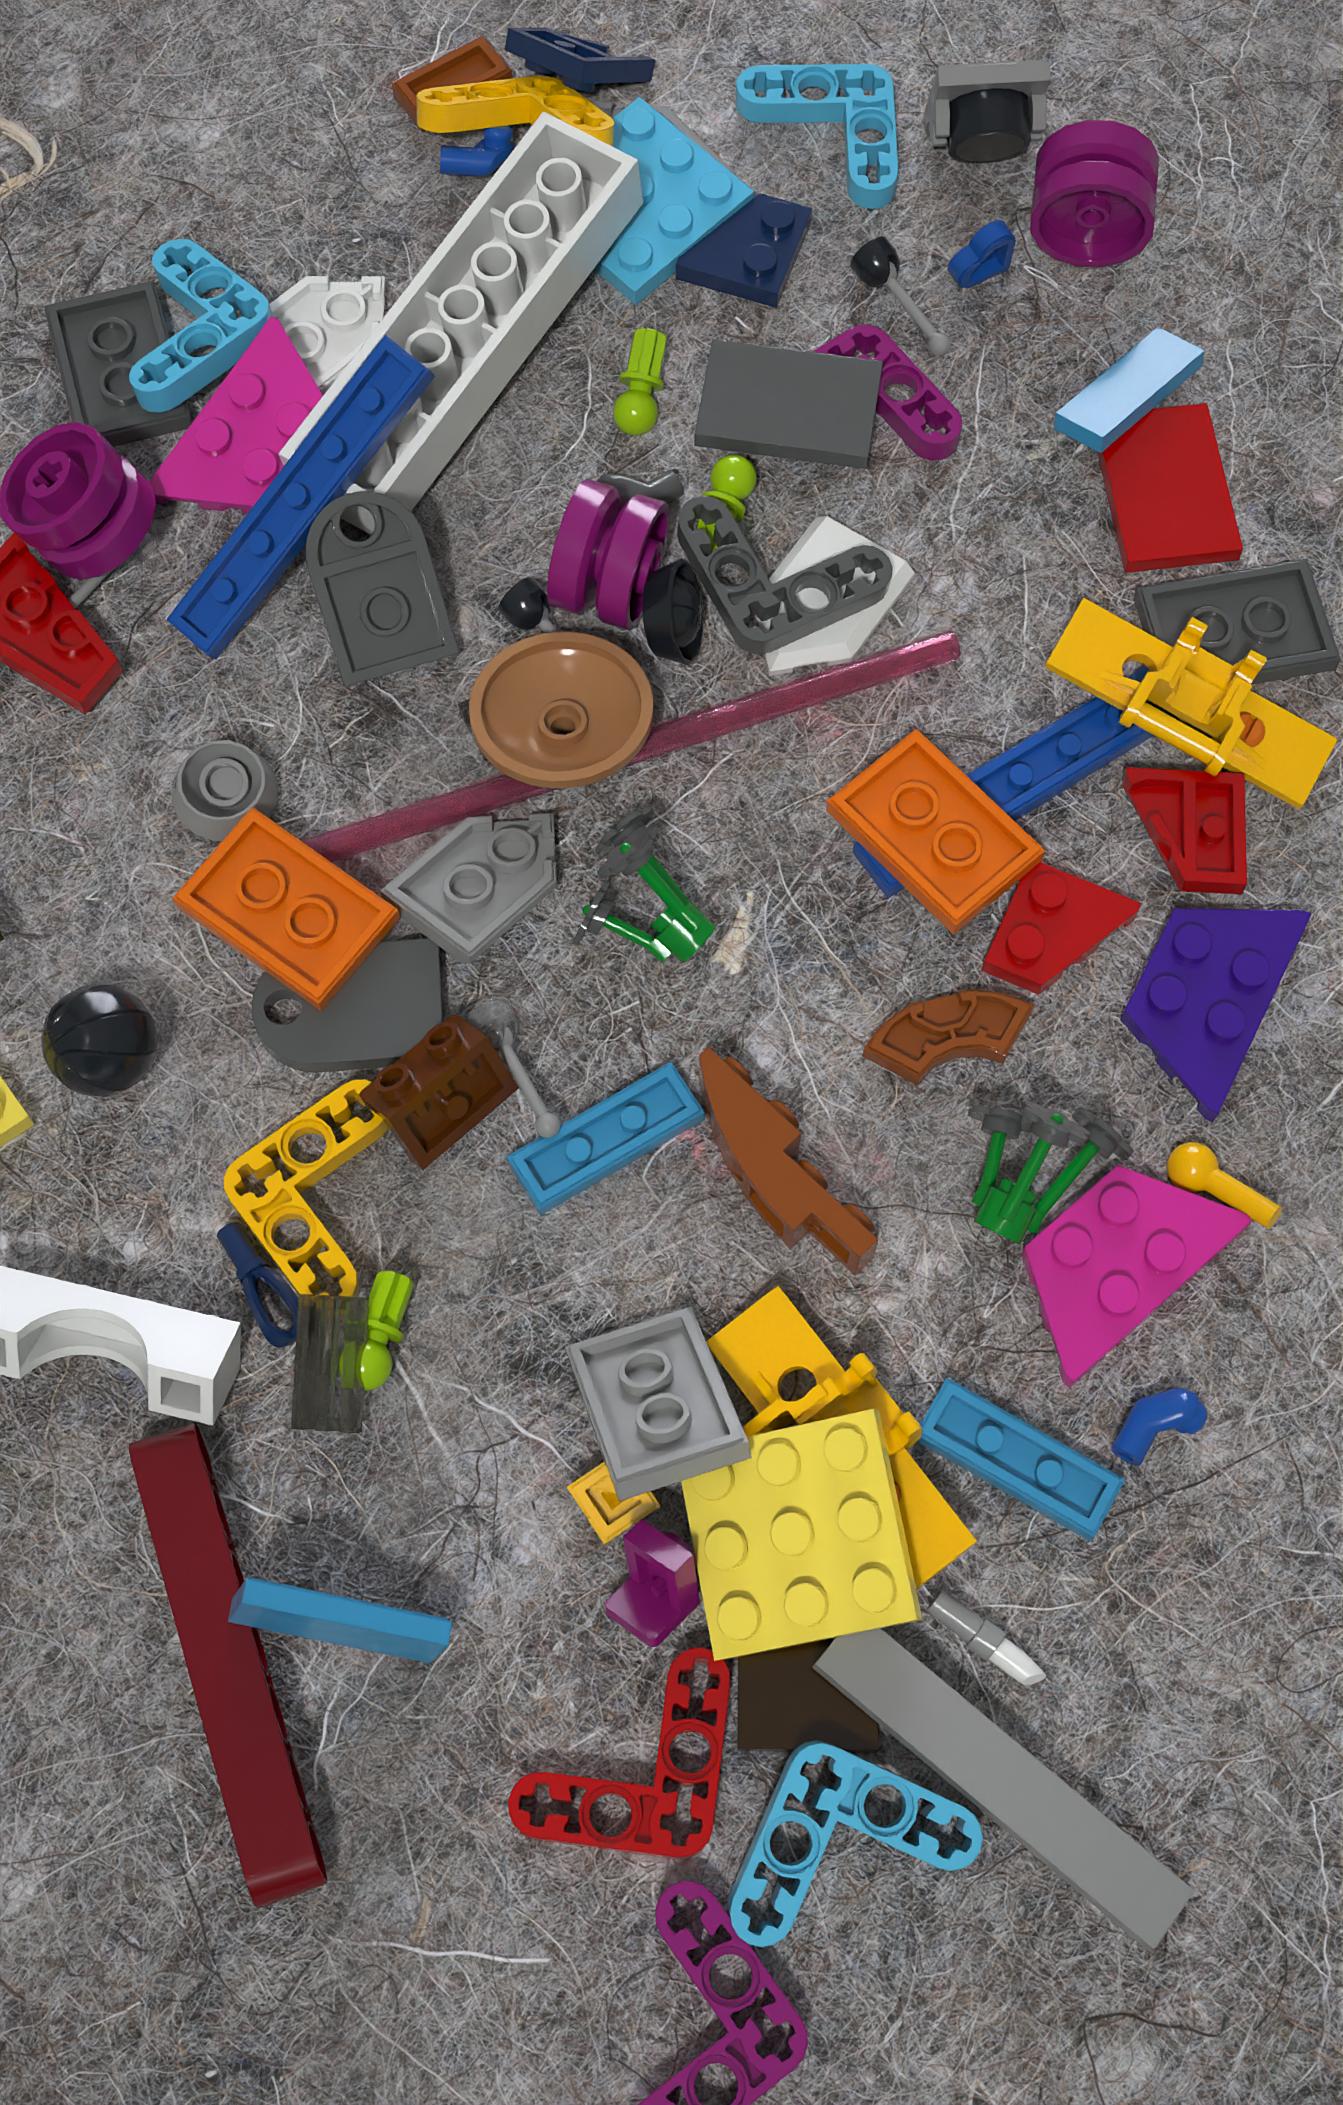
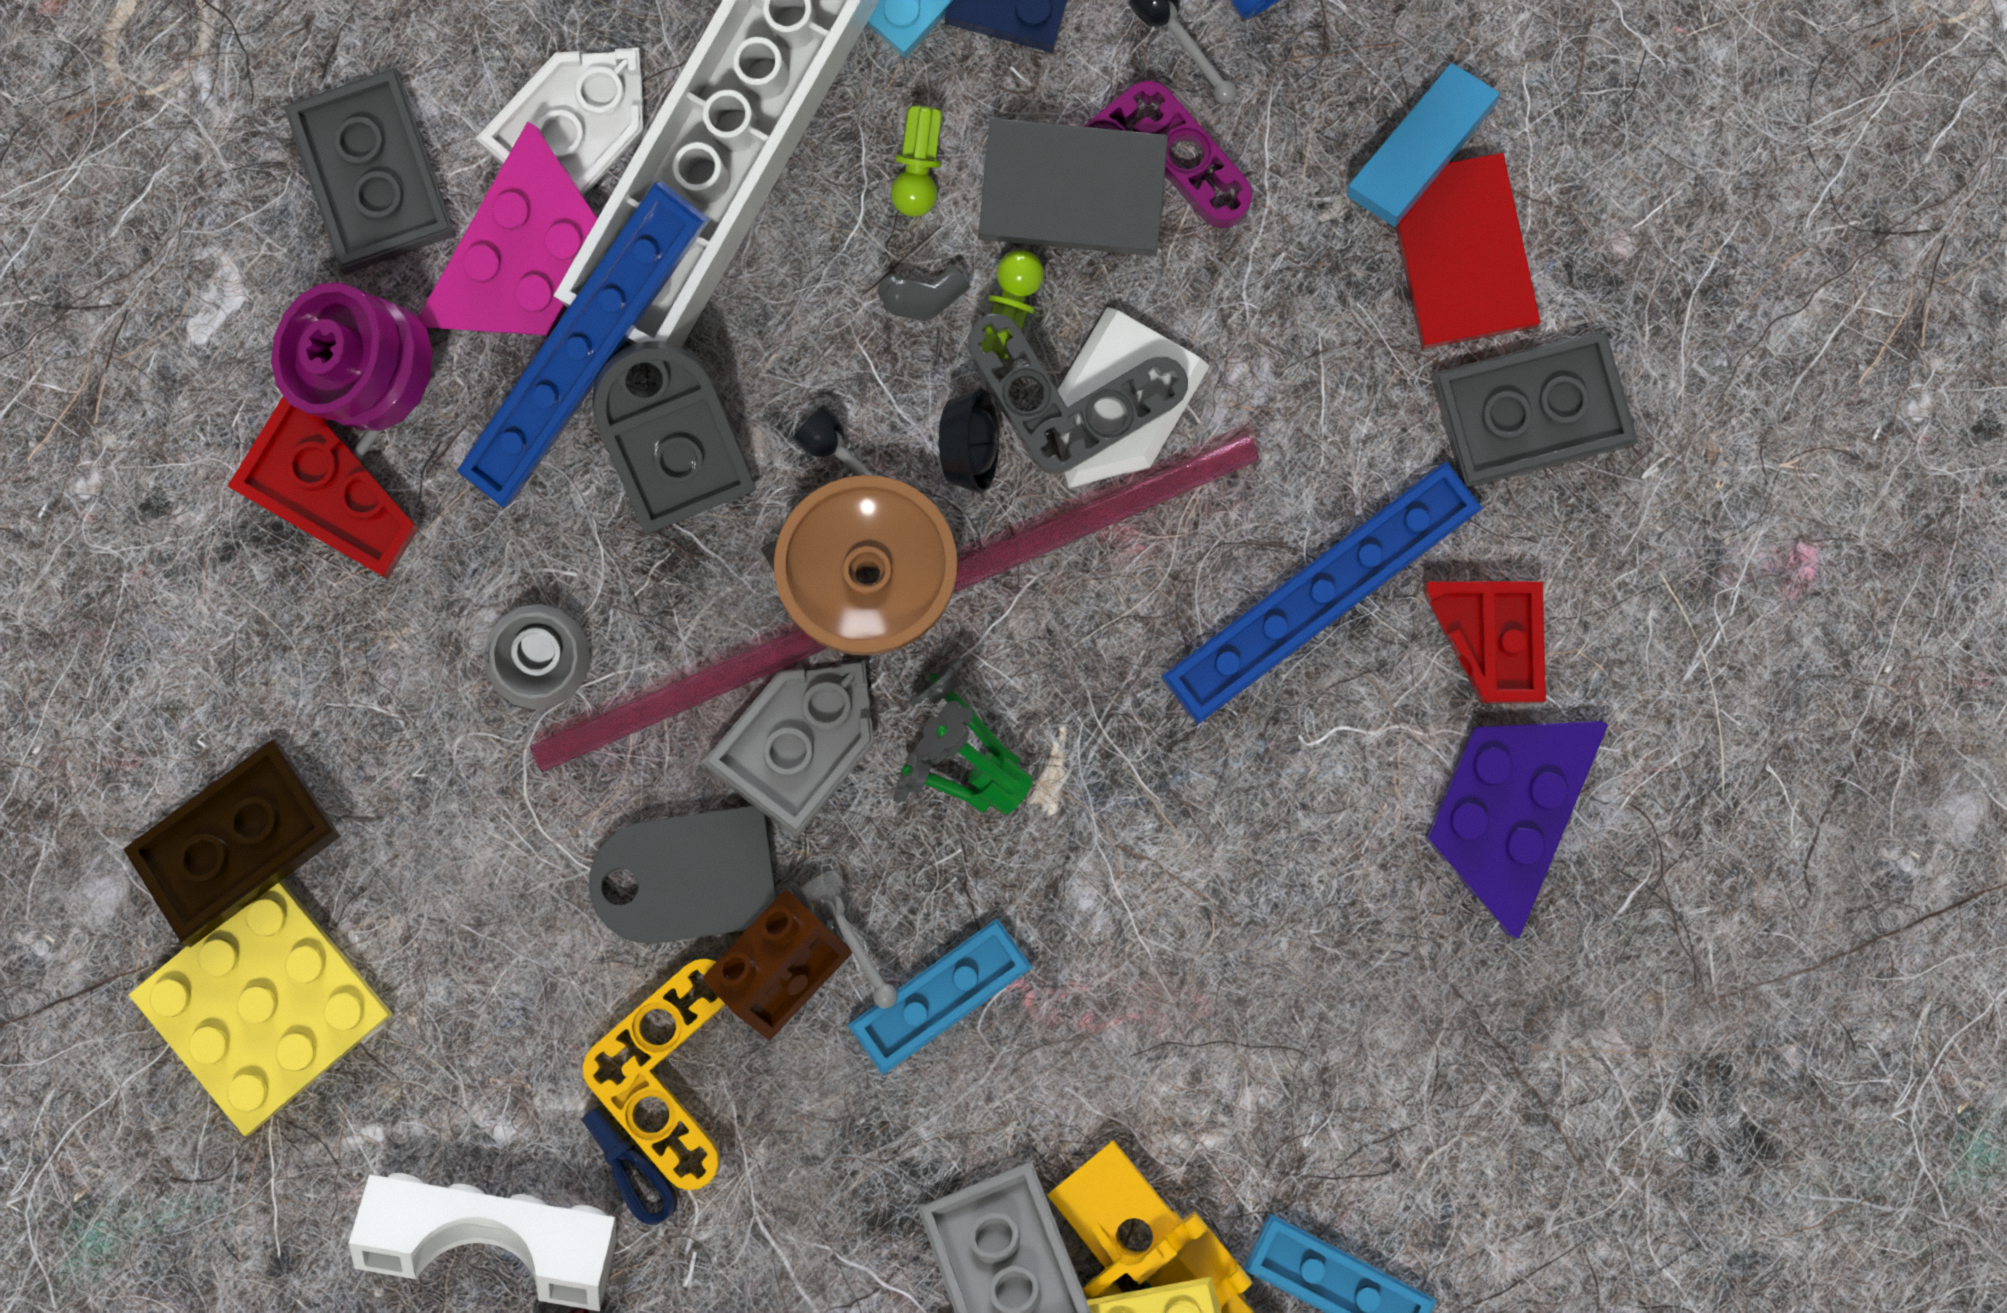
camera: 10 degrees left, 15 degrees up
black piece [41,984,157,1097] -> none
medium azure beam [129,239,273,413] -> none
orange tile [172,807,400,1012] -> none
clear smoke tile [291,1294,369,1433] -> none
lime axle [339,1270,414,1391] -> none
magenta wheel [547,479,670,631] -> none
dark orange slope [698,1047,878,1276] -> none
orange tile [826,729,1045,935] -> none
dark orange tile [862,990,1035,1085] -> none
plant [967,1100,1133,1245] -> none
red wing [981,862,1141,995] -> none
dark pink wing [1021,1165,1253,1389] -> none
yellow piece [1044,598,1338,810] -> none
blue arm [1111,1387,1207,1466] -> none
yellow bar [1167,1142,1282,1229] -> none

